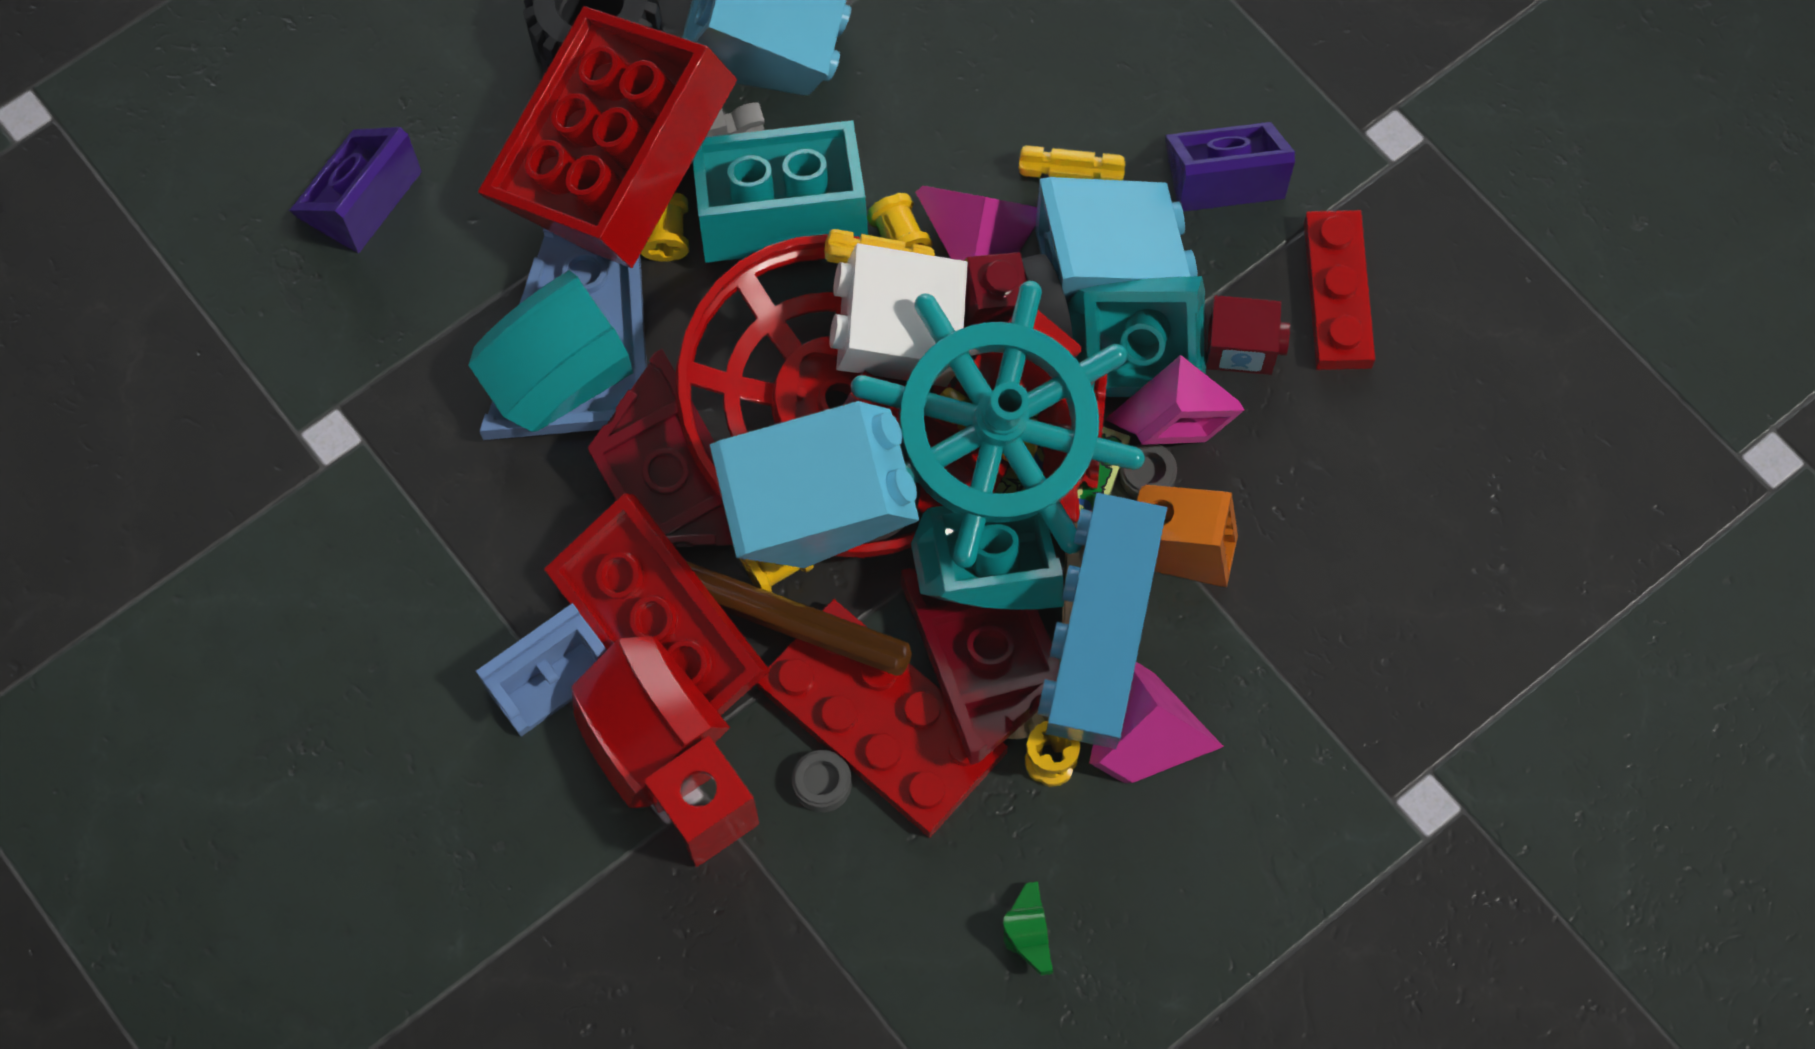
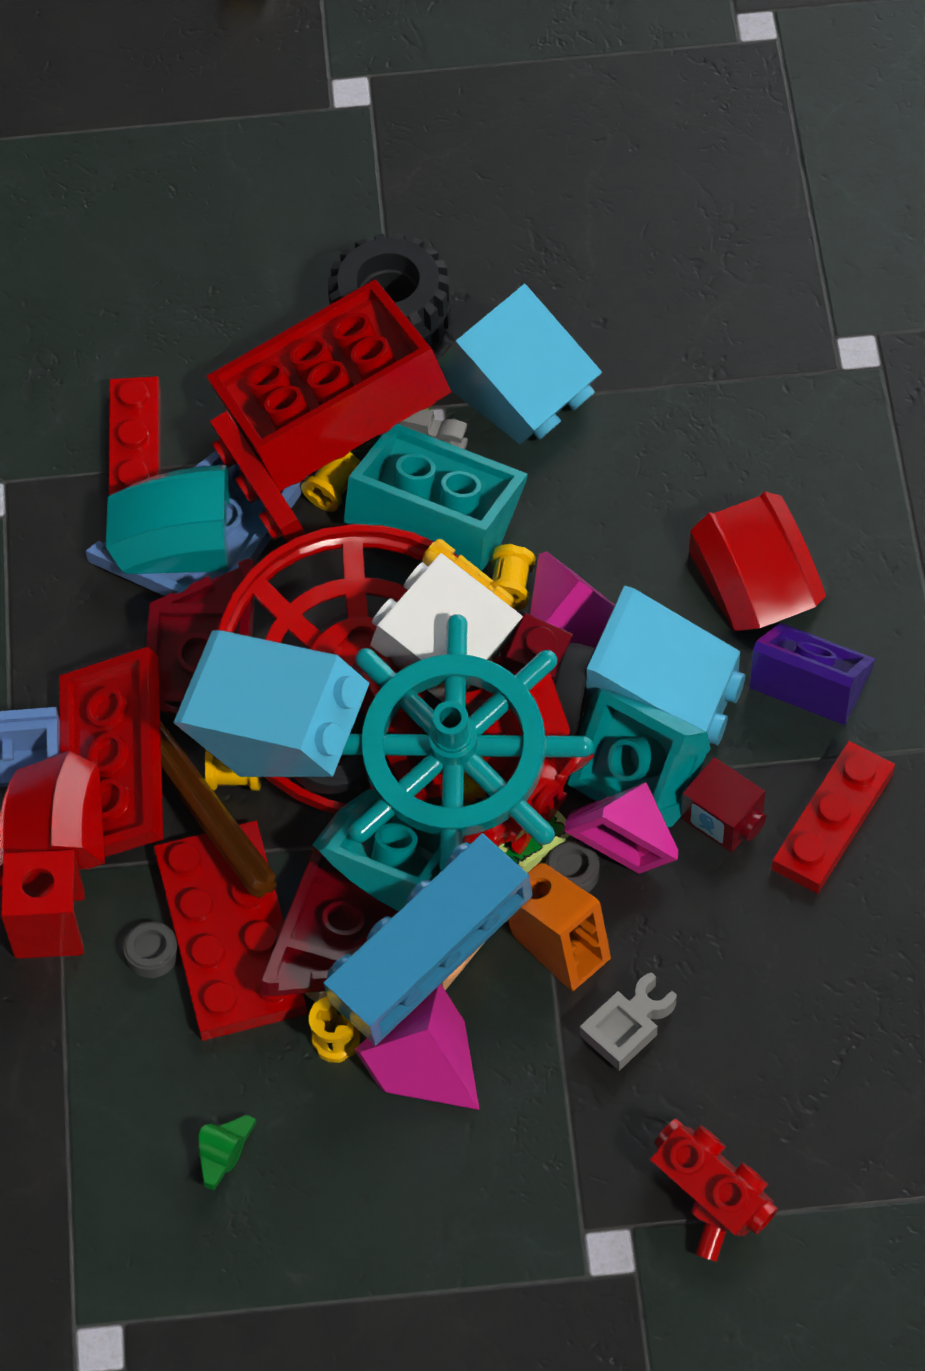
camera: 35 degrees right, 10 degrees down
dark purple slope [289,127,422,254] -> none
yellow axle [1019,146,1125,181] -> none
none -> red plate [109,376,160,496]
none -> red plate [210,411,306,543]
none -> light grey plate [580,973,677,1071]
none -> red brick [650,1119,778,1262]
none -> red slope [689,491,826,631]

